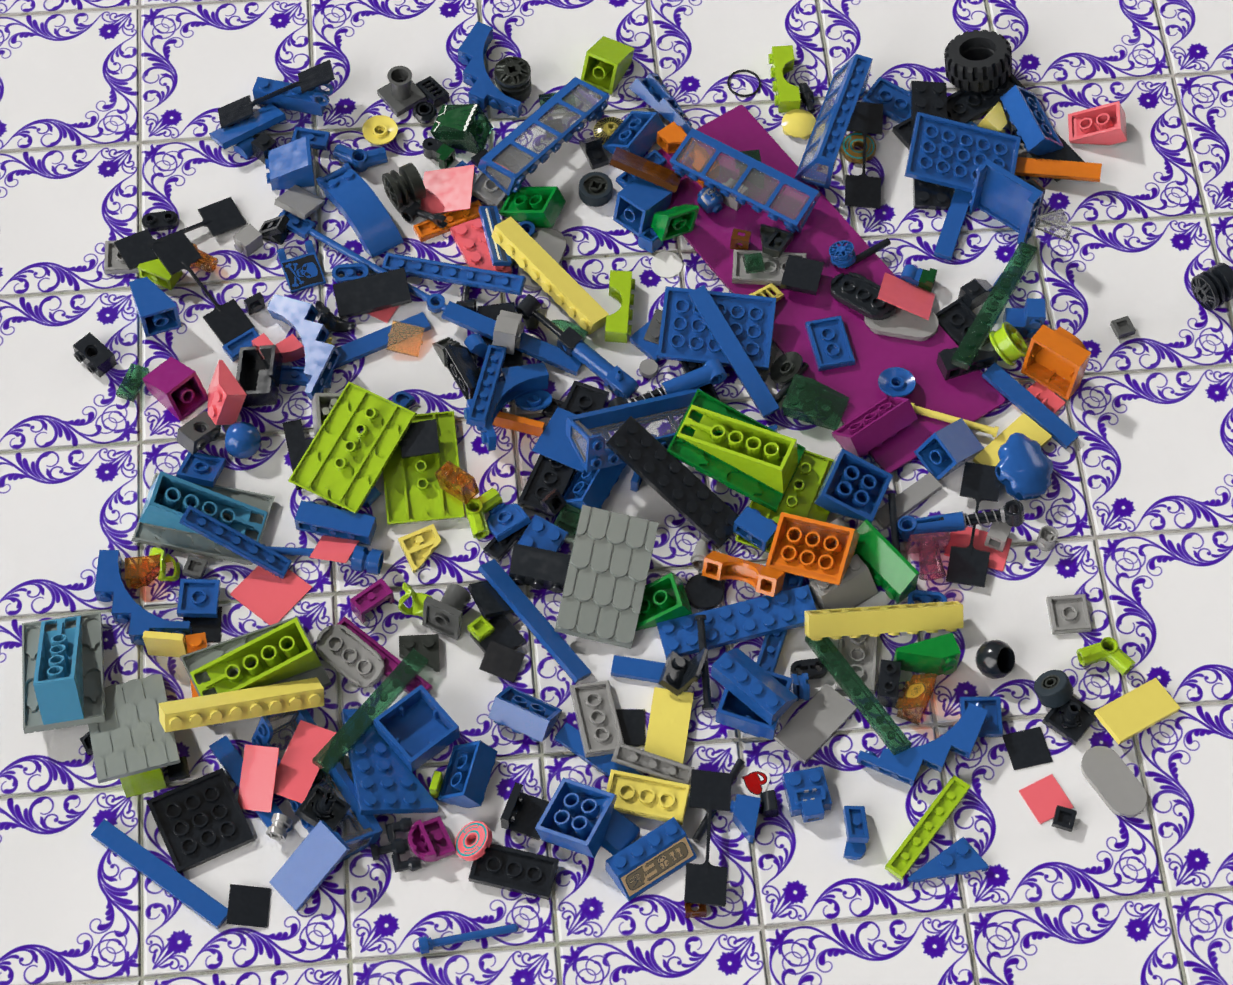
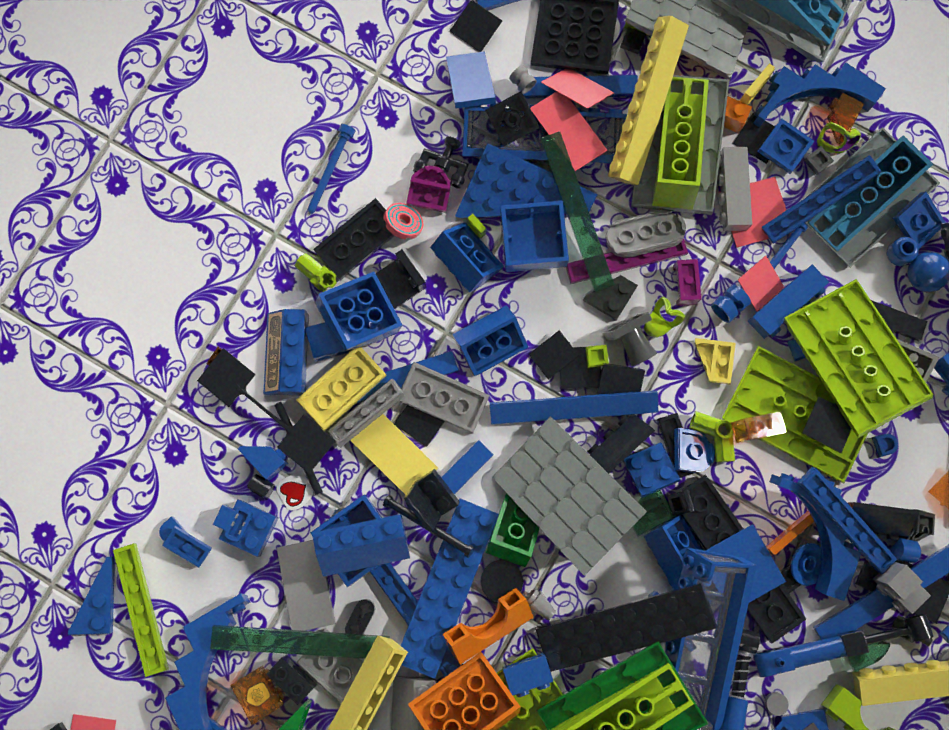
camera: 125 degrees right, 20 degrees up
blue wheel [790,673,810,701] -> none
none -> lime piece [294,253,337,292]
none -> light grey brick [717,147,752,231]
none -> blue head [886,237,919,266]

